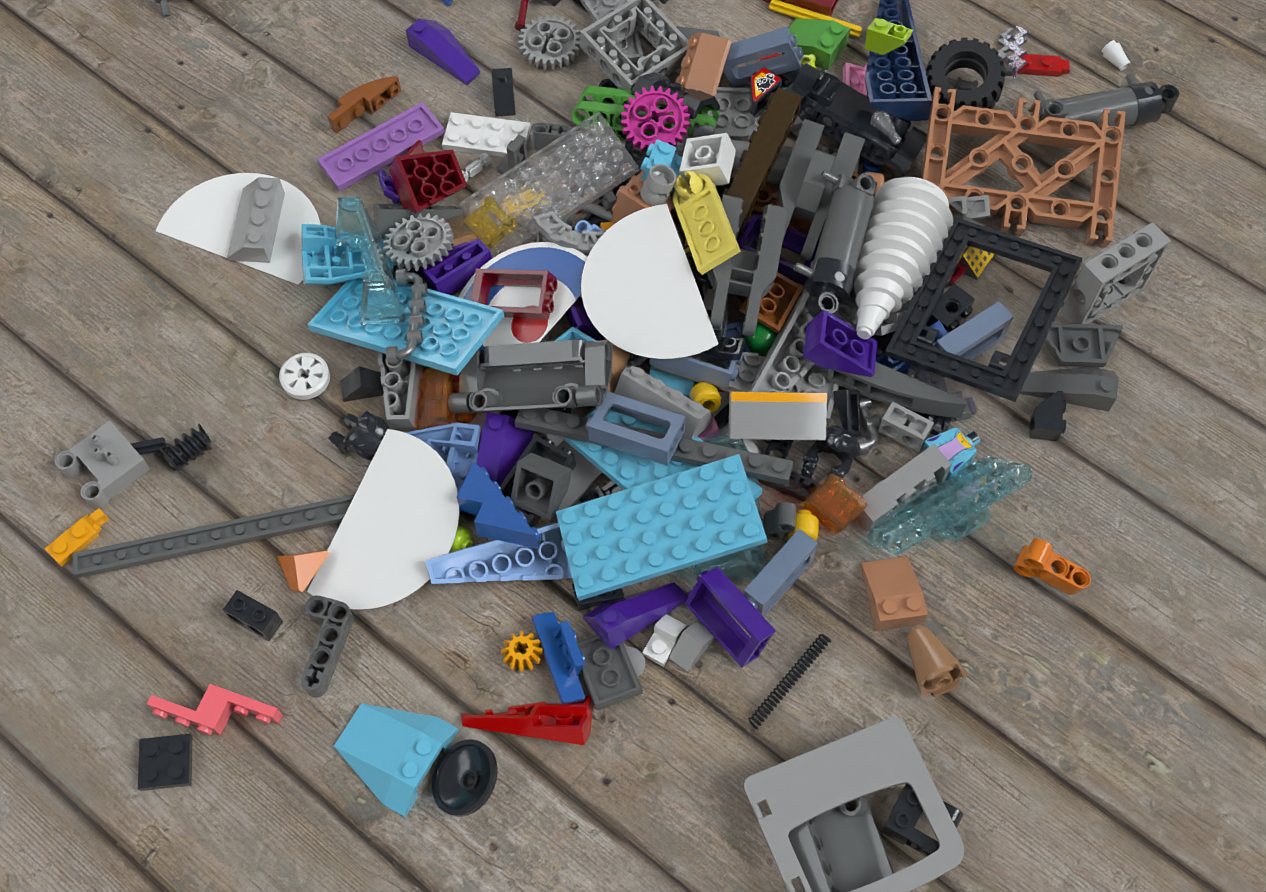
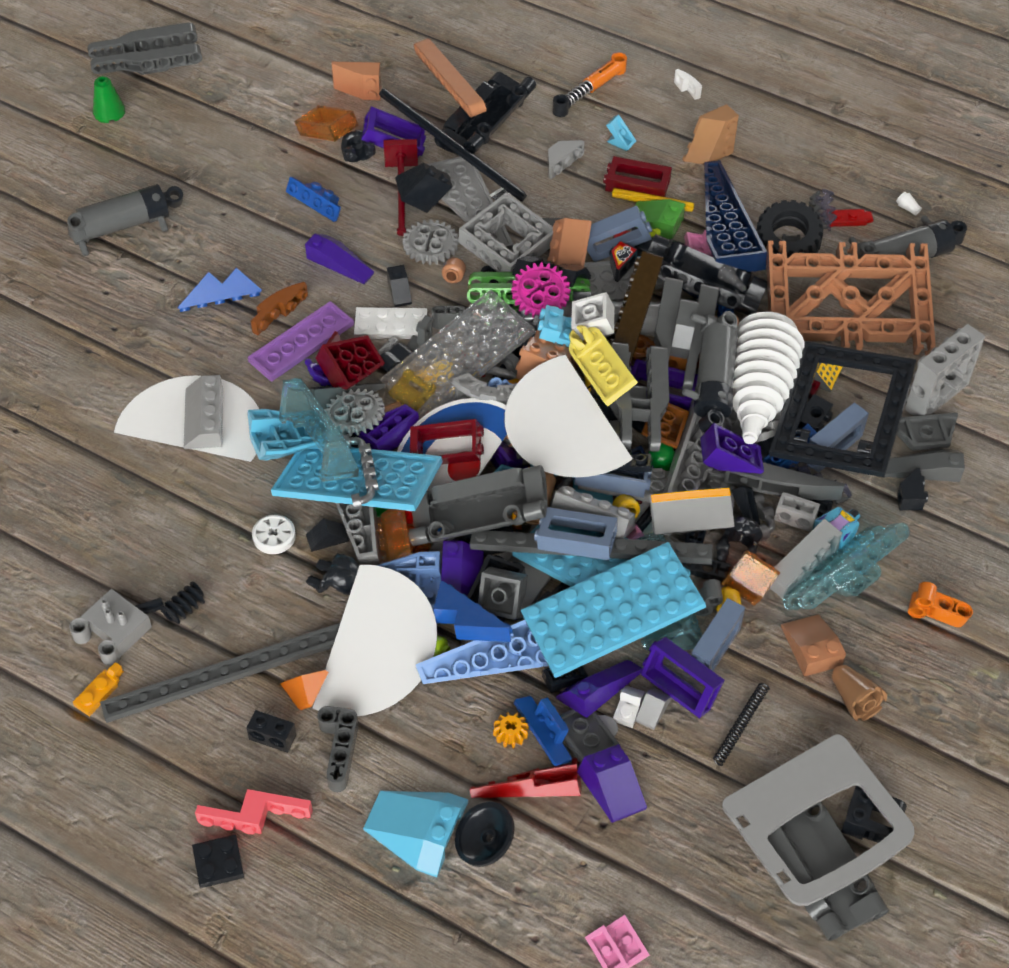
camera: 10 degrees left, 10 degrees down
light grey wheel [640,164,677,206] -> none
lime slope [864,18,913,55] -> none
light grey slope [947,195,991,219] -> none
none -> slope [177,268,262,312]
none -> black axle [380,342,415,375]
none -> nougat head [442,258,466,283]
none -> dark purple slope [577,744,647,823]

